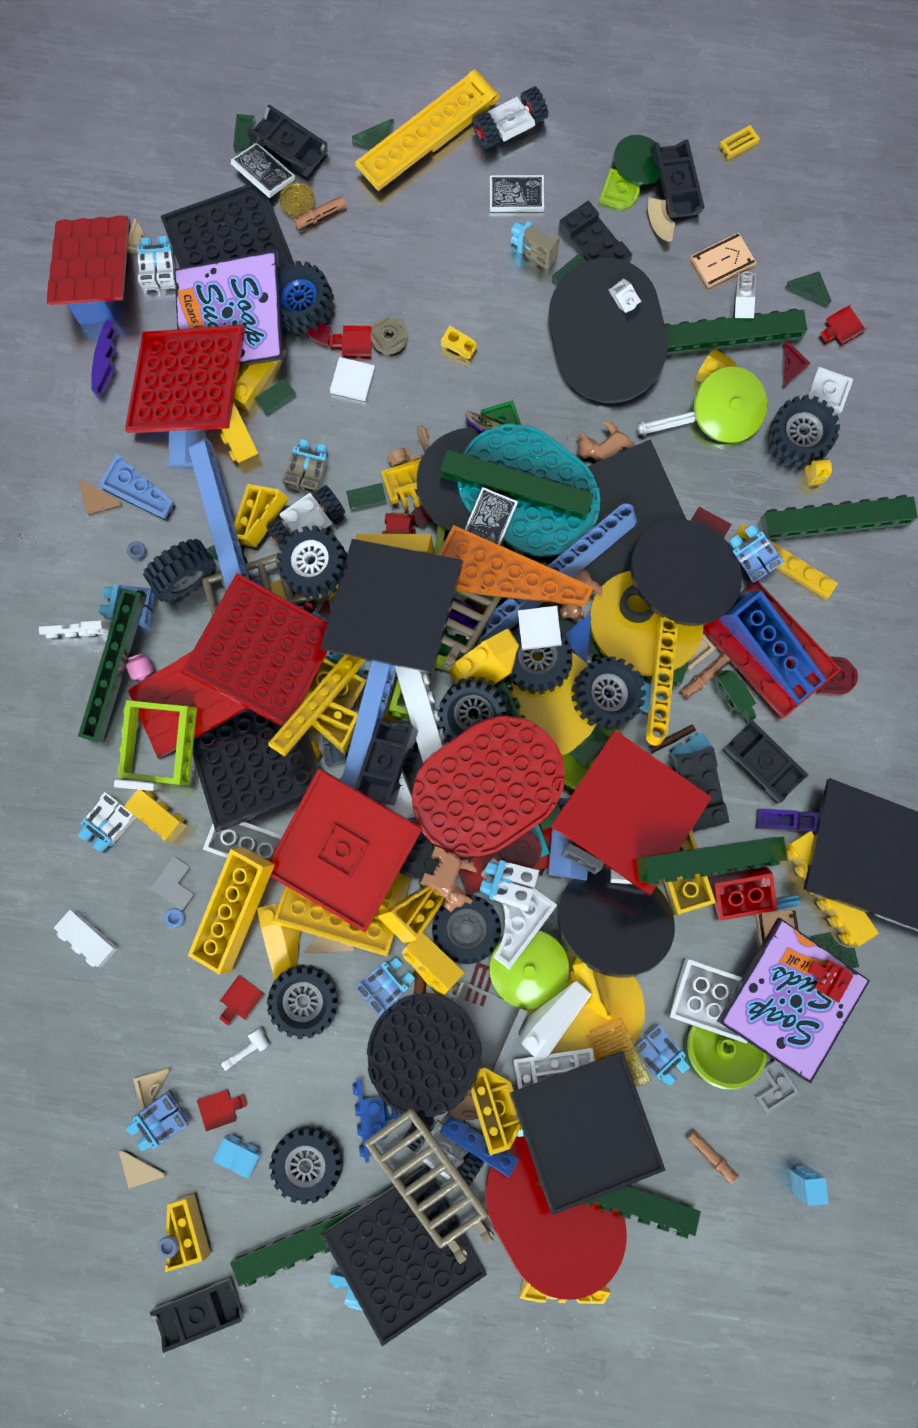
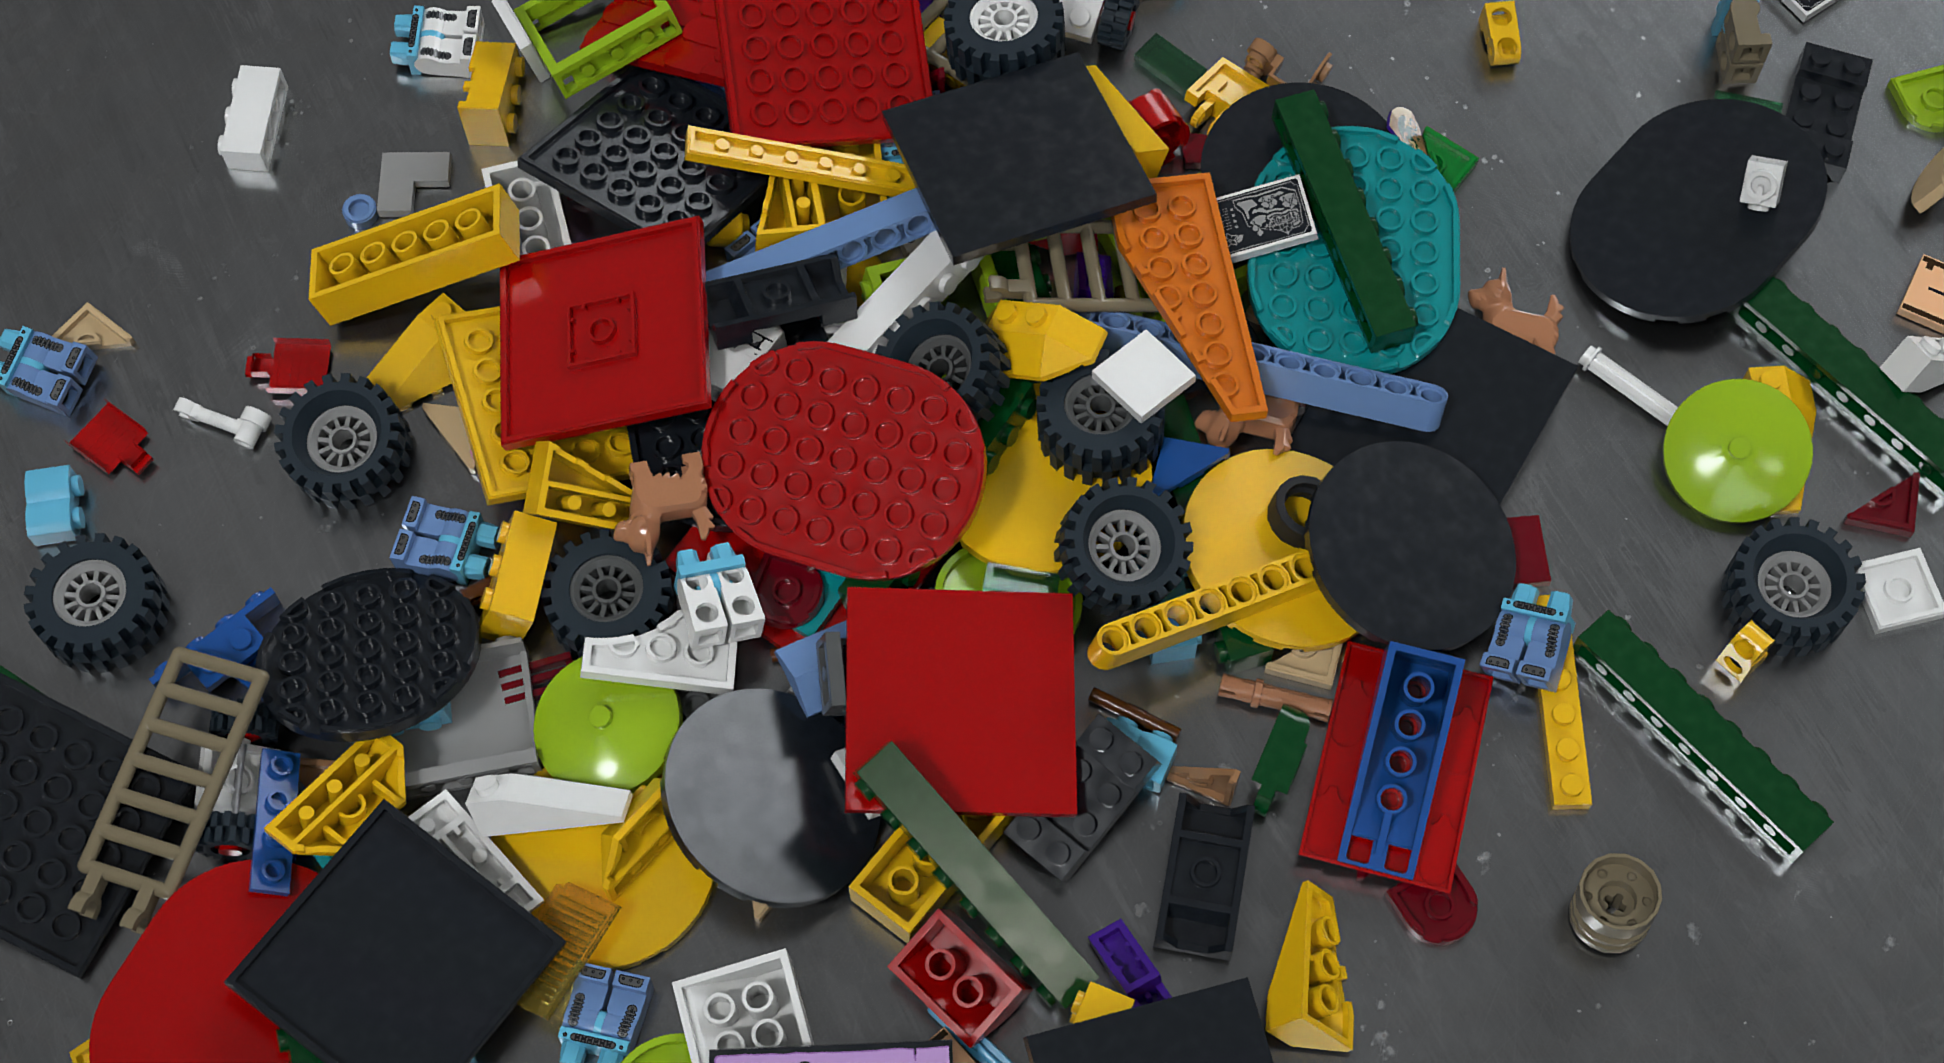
camera: 55 degrees right, 15 degrees down
none -> medium nougat tile [1166,766,1241,806]
none -> yellow wedge [1265,880,1354,1052]
none -> dark tan wheel [1569,853,1662,953]

